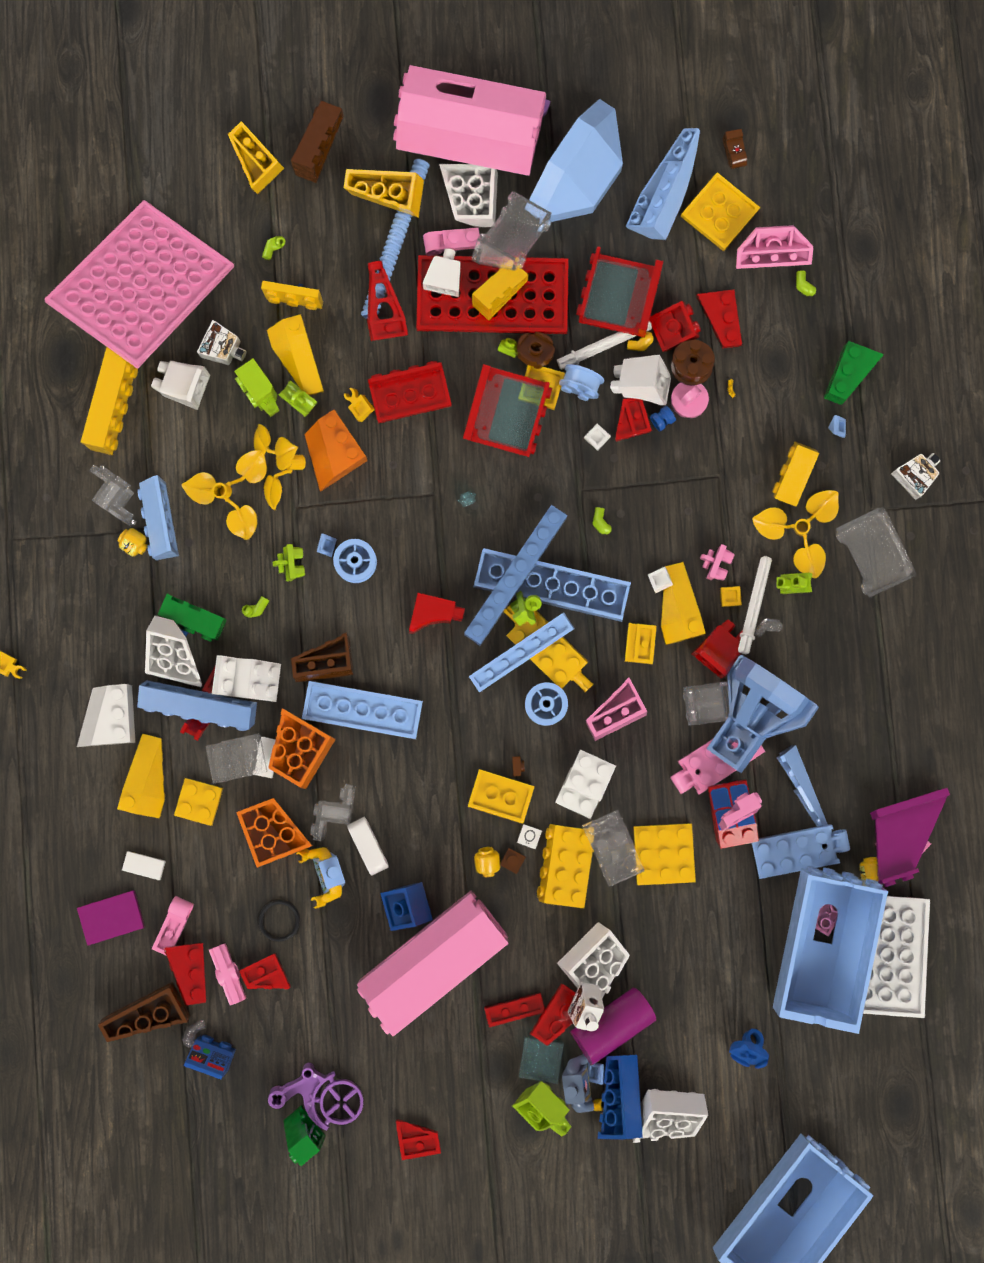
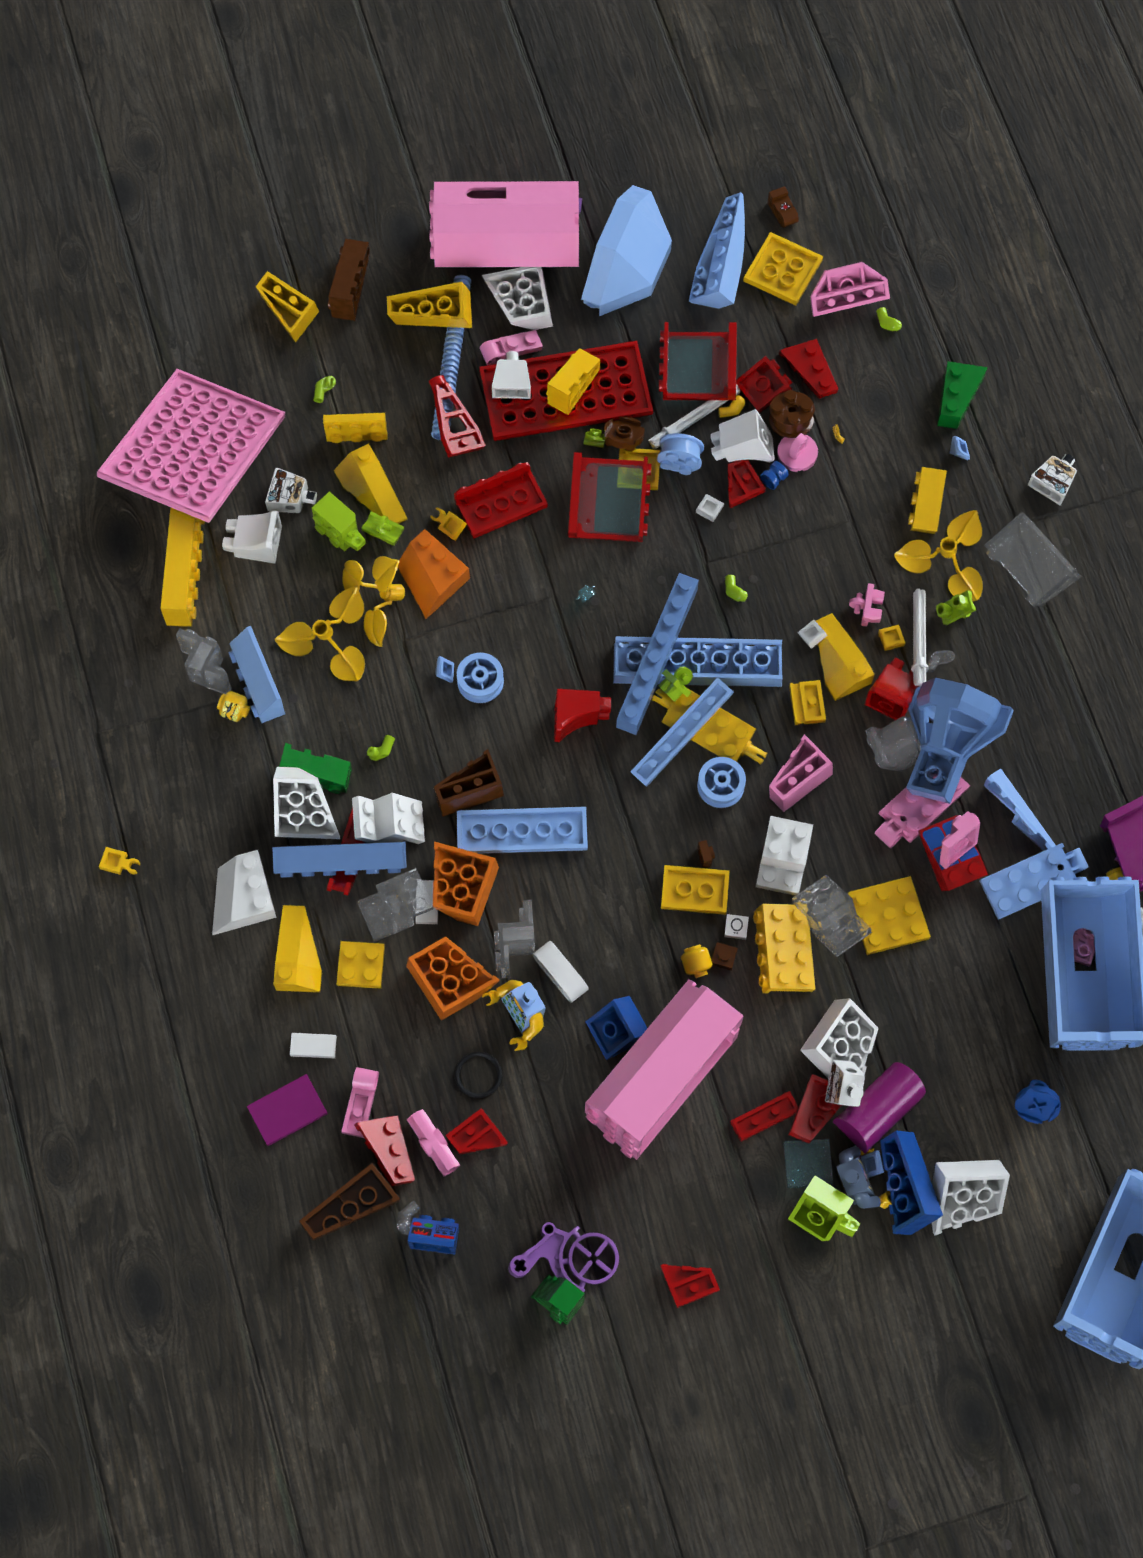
camera: 10 degrees left, 15 degrees down
lime hips [272,544,305,581] -> none
clear windscreen [472,191,552,271] -> none

